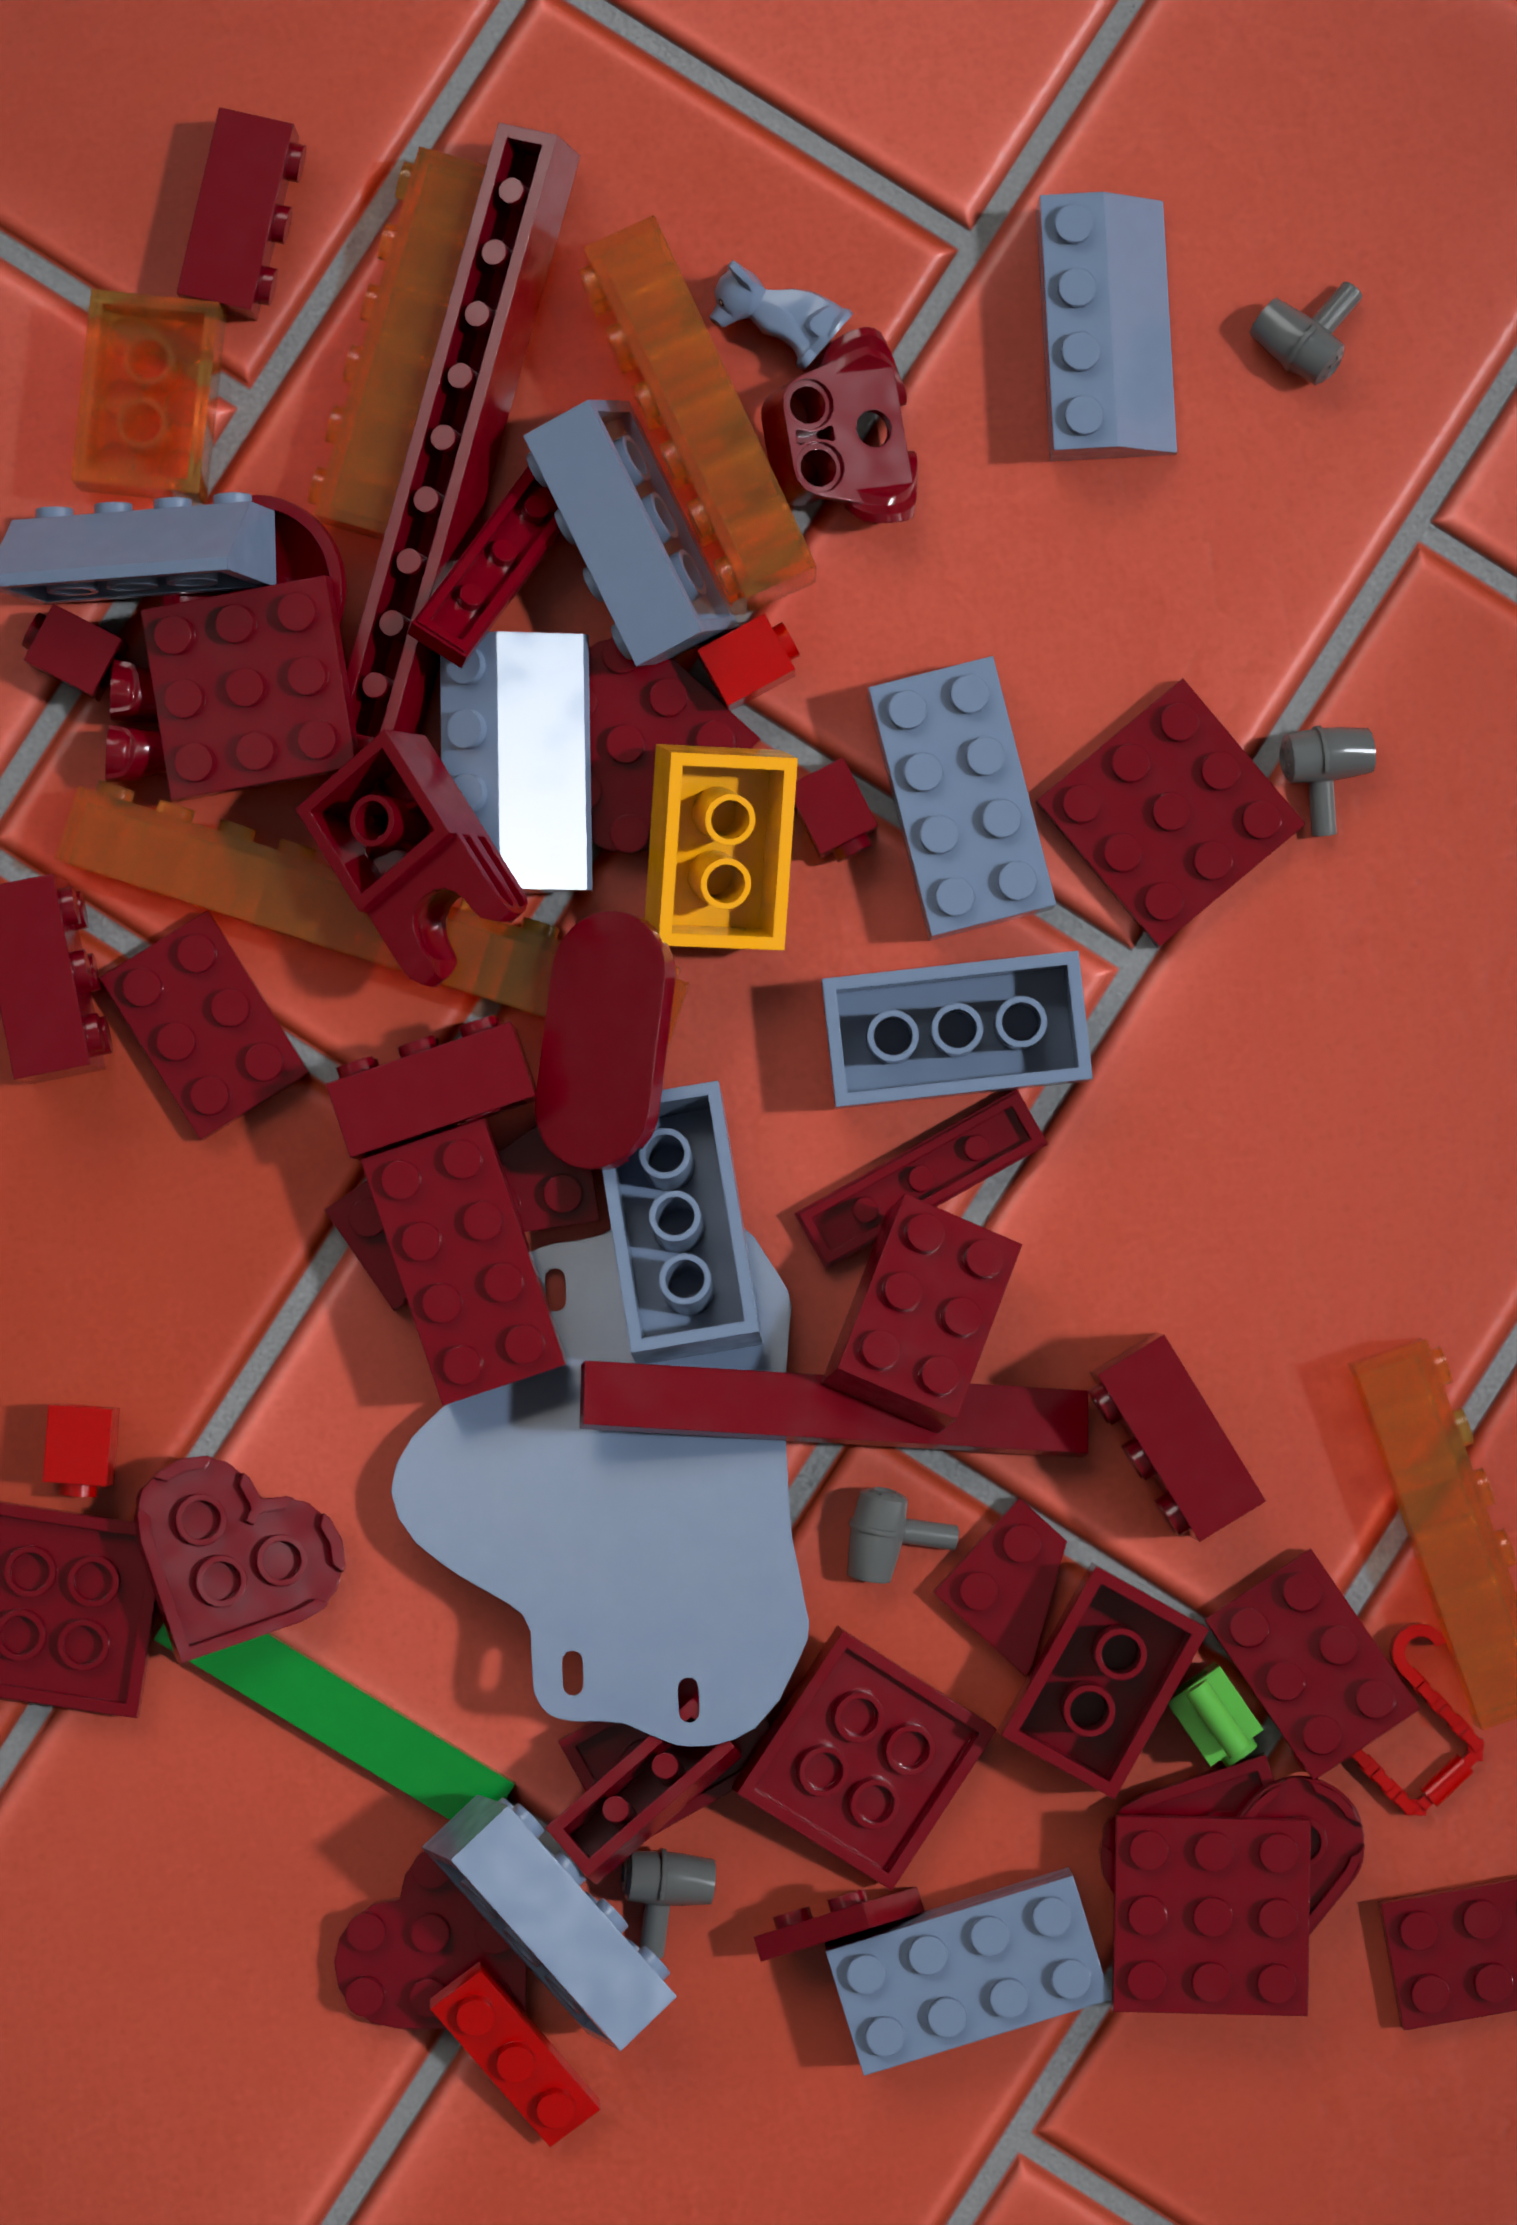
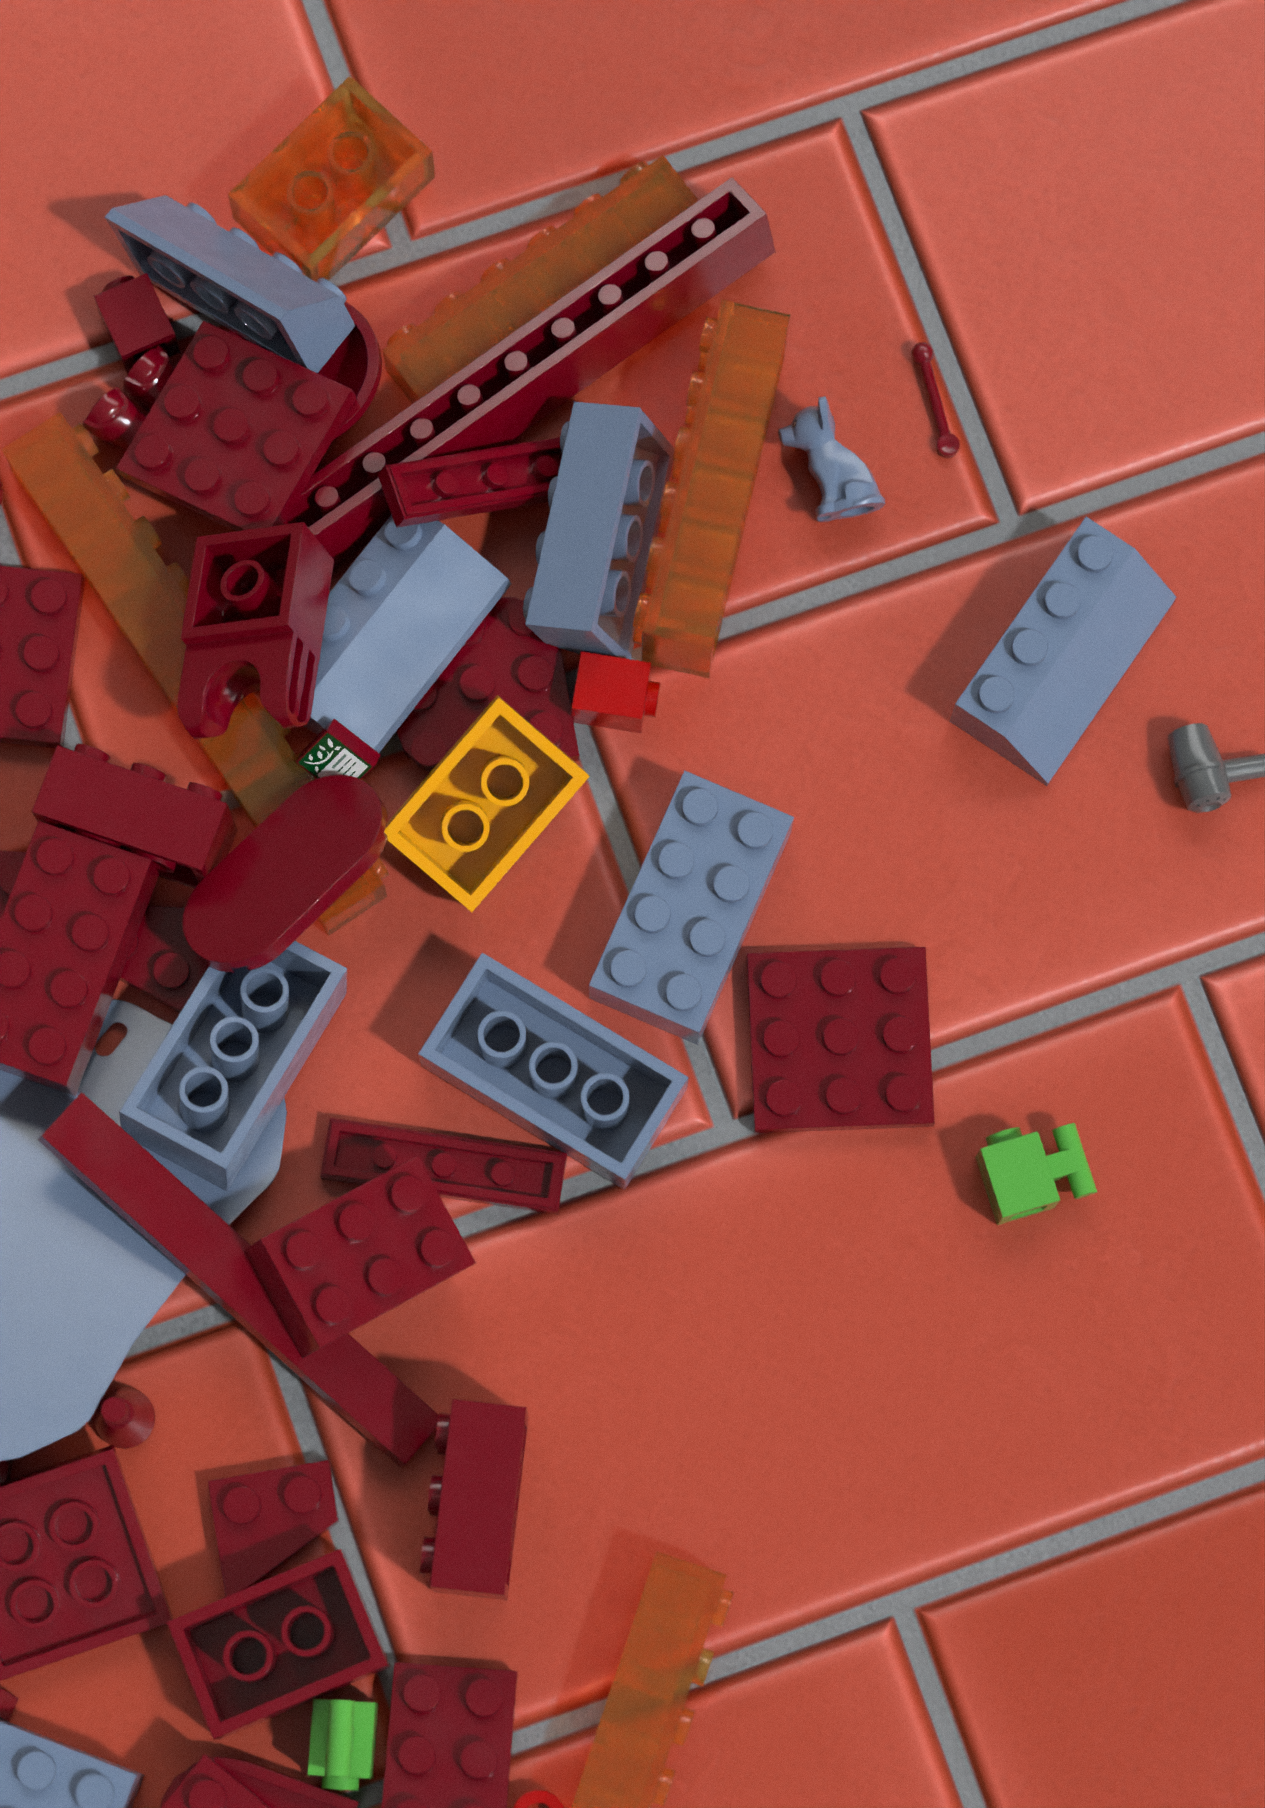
camera: 35 degrees right, 10 degrees down
dark red brick [176,107,306,321] -> none
dark red piece [761,327,918,523] -> none
dark red brick [794,757,878,863] -> none
dark grey piece [847,1487,959,1584] -> none
dark grey piece [1279,725,1376,836] -> none
none -> dark red cone [95,1388,155,1449]
none -> tile [296,719,381,780]
none -> dark red hinge [911,342,960,458]
none -> bright green brick [975,1123,1097,1225]

